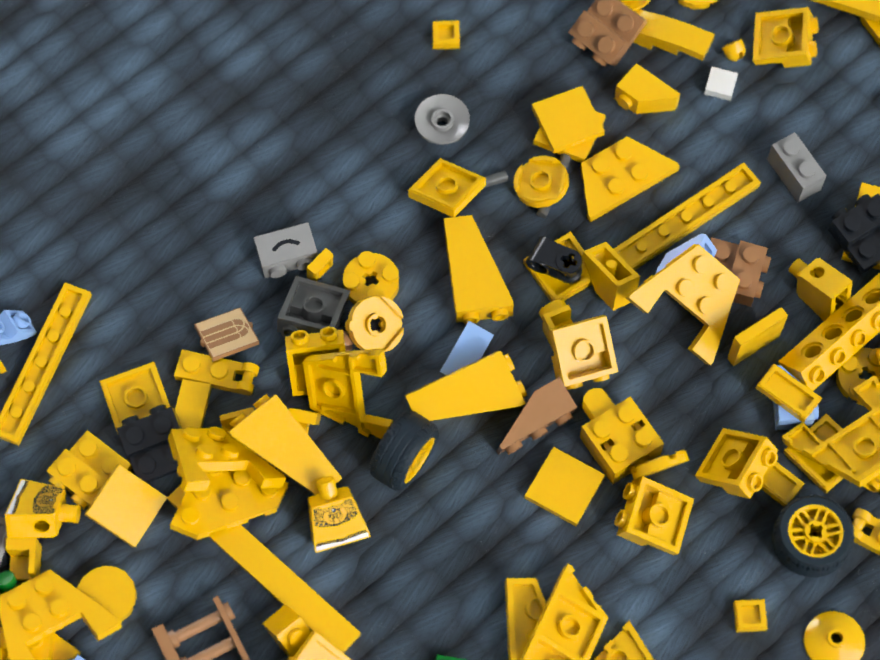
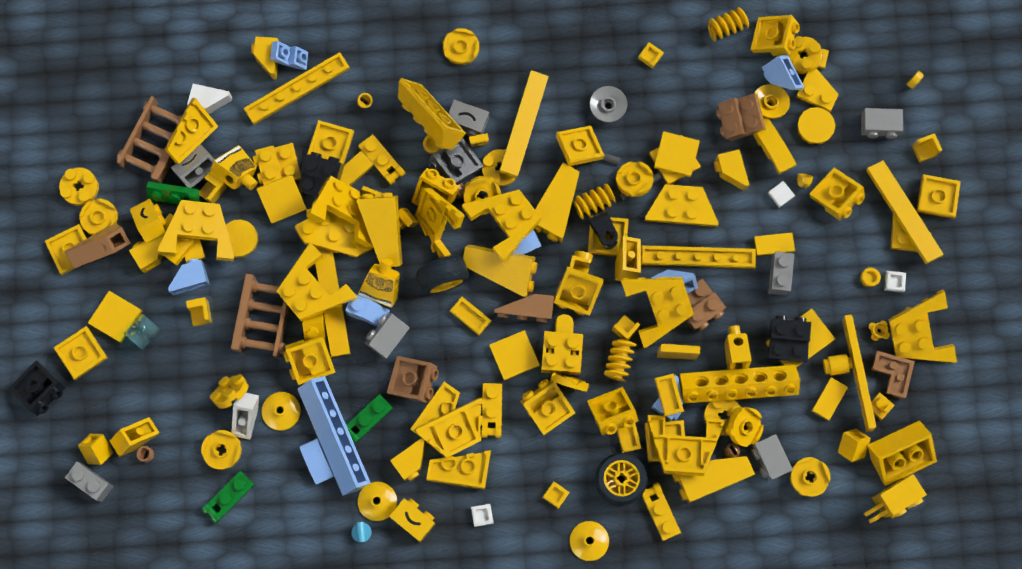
camera: 35 degrees right, 10 degrees up
piece [194,308,259,361] -> none
none -> yellow wing [277,243,358,321]
none -> light blue slope [345,294,390,326]
none -> yellow hinge [357,93,373,108]
none -> light grey brick [365,313,410,359]
none -> medium nougat plate [387,356,439,404]
none -> yellow slope [398,78,466,150]
none -> yellow tile [423,135,441,154]
none -> yellow tile [443,28,479,65]
none -> yellow tile [450,297,491,336]
none -> yellow wing [462,190,541,263]
none -> yellow plate [482,383,502,438]
none -> yellow tile [499,70,549,178]
none -> yellow piece [573,184,616,220]
none -> yellow piece [604,339,637,382]
none -> yellow panel [612,315,640,341]
none -> yellow tile [754,233,795,256]

